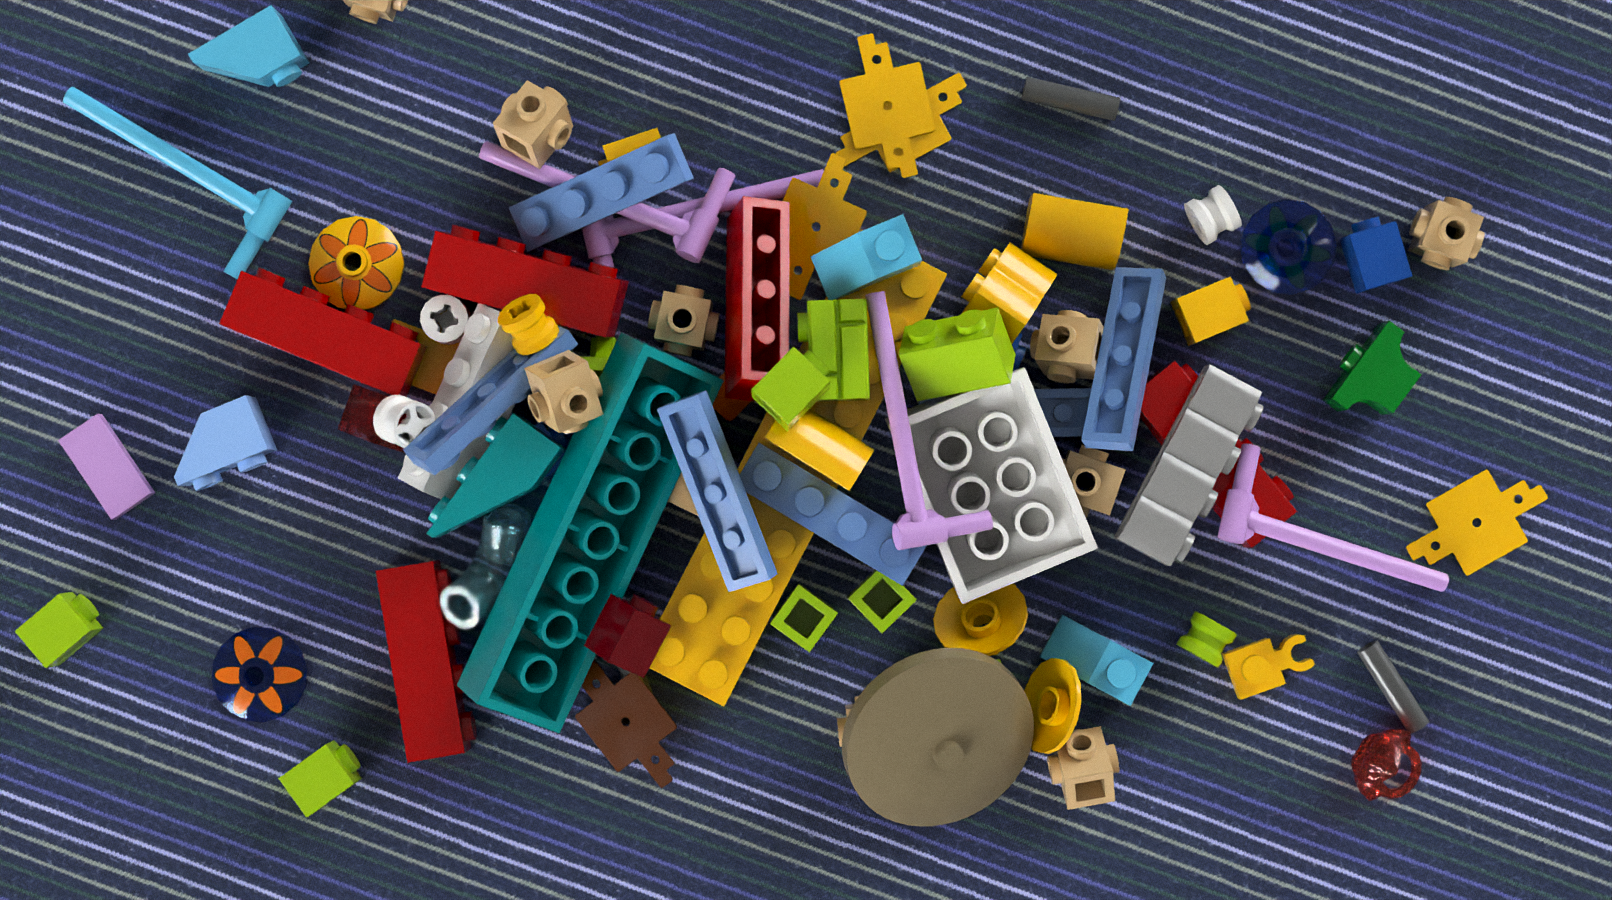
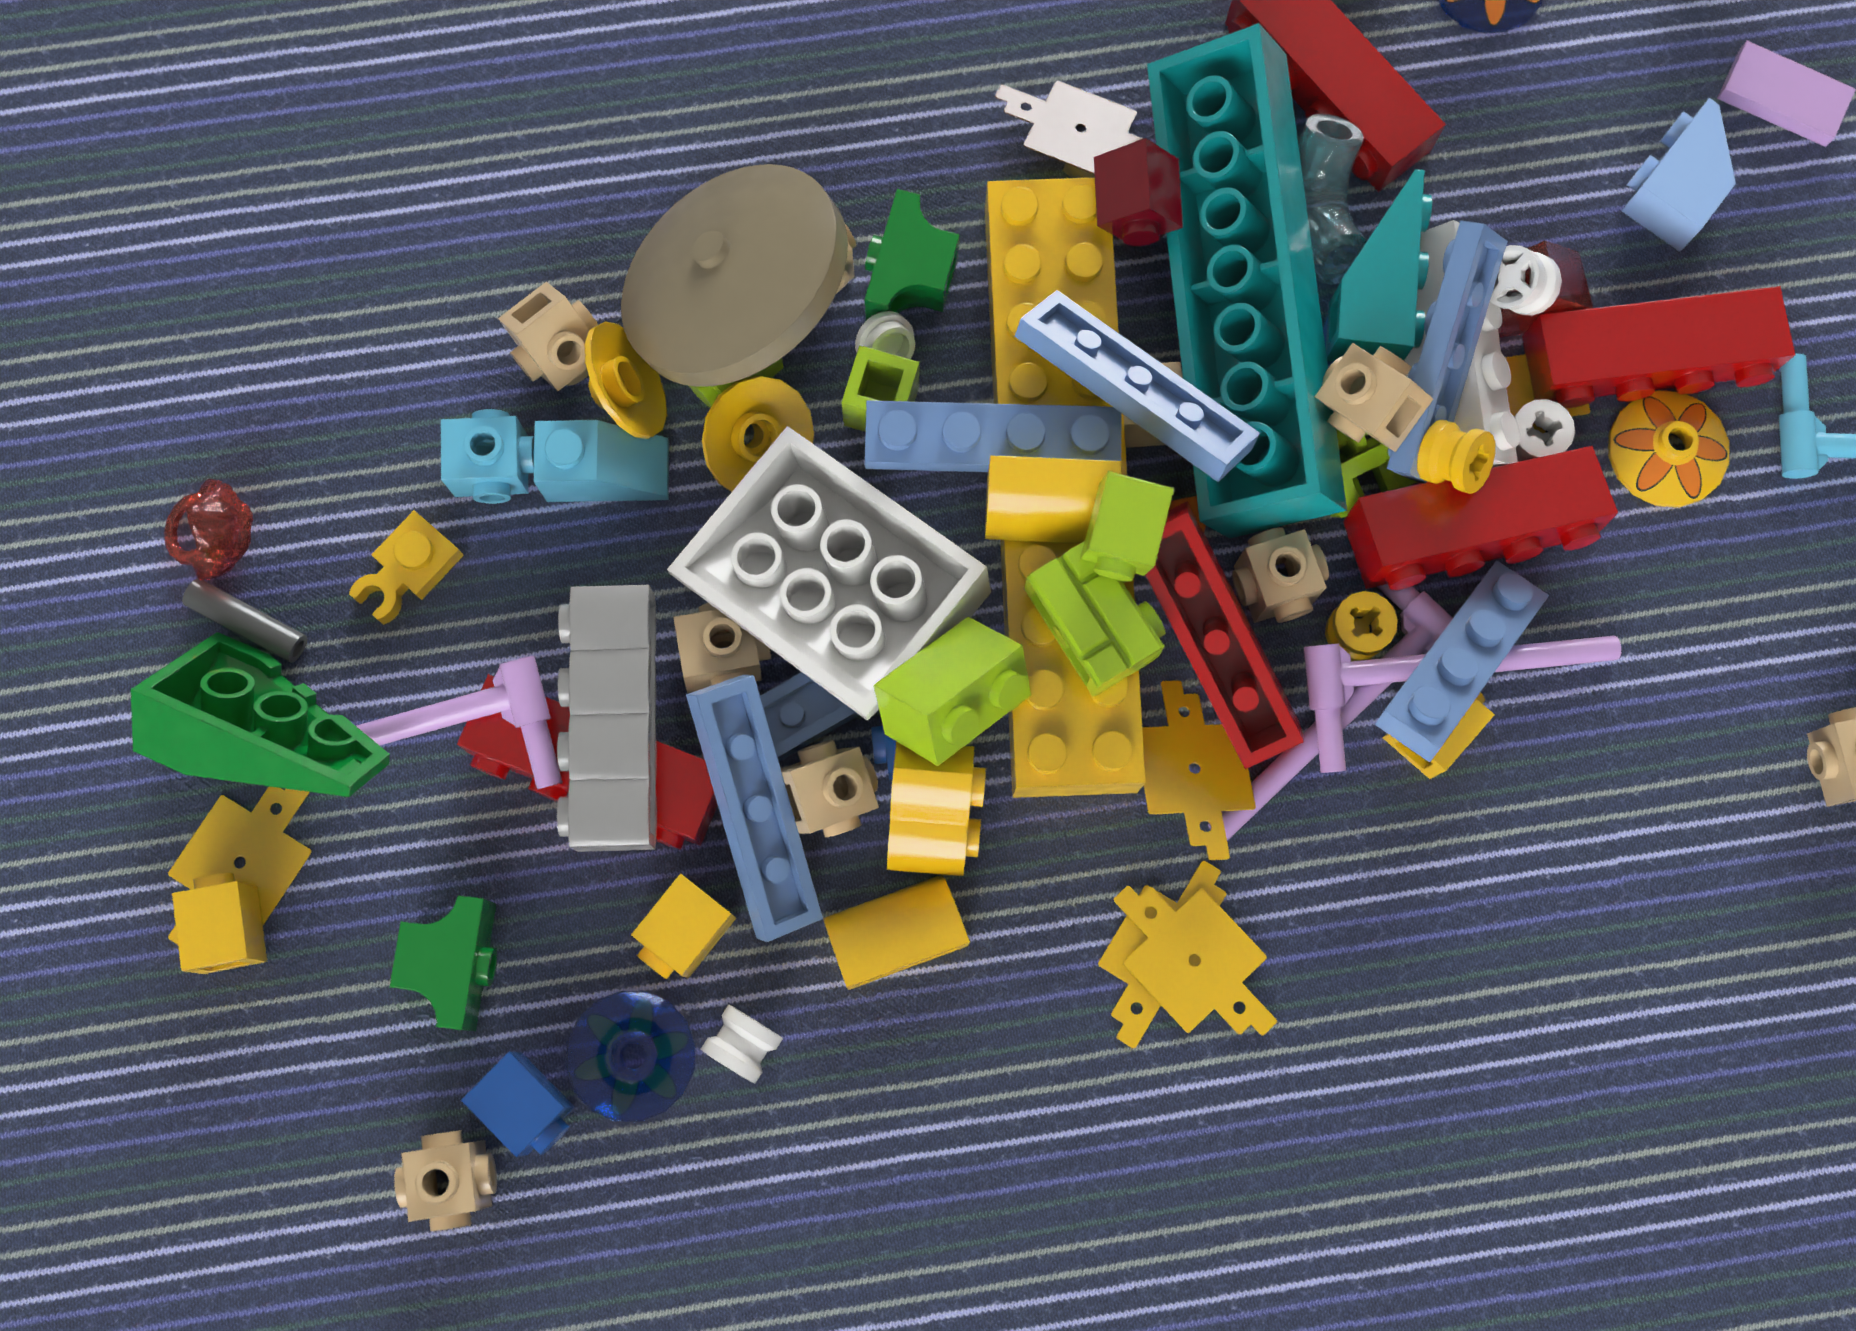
camera: 150 degrees right, 10 degrees down
tan brick [493,80,573,169] -> none
lime brick [770,583,838,653] -> none
medium azure slope [811,214,922,300] -> none
lavender bar [865,291,993,550] -> none
dark grey piece [1021,77,1120,121] -> none
lime wheel [1176,611,1237,668] -> none
none -> green wedge [131,632,390,797]
none -> yellow brick [172,873,267,974]
none -> medium azure brick [441,409,534,504]
none -> white plate [855,311,915,359]
none -> green brick [865,189,960,321]
none -> yellow wheel [1325,591,1398,661]

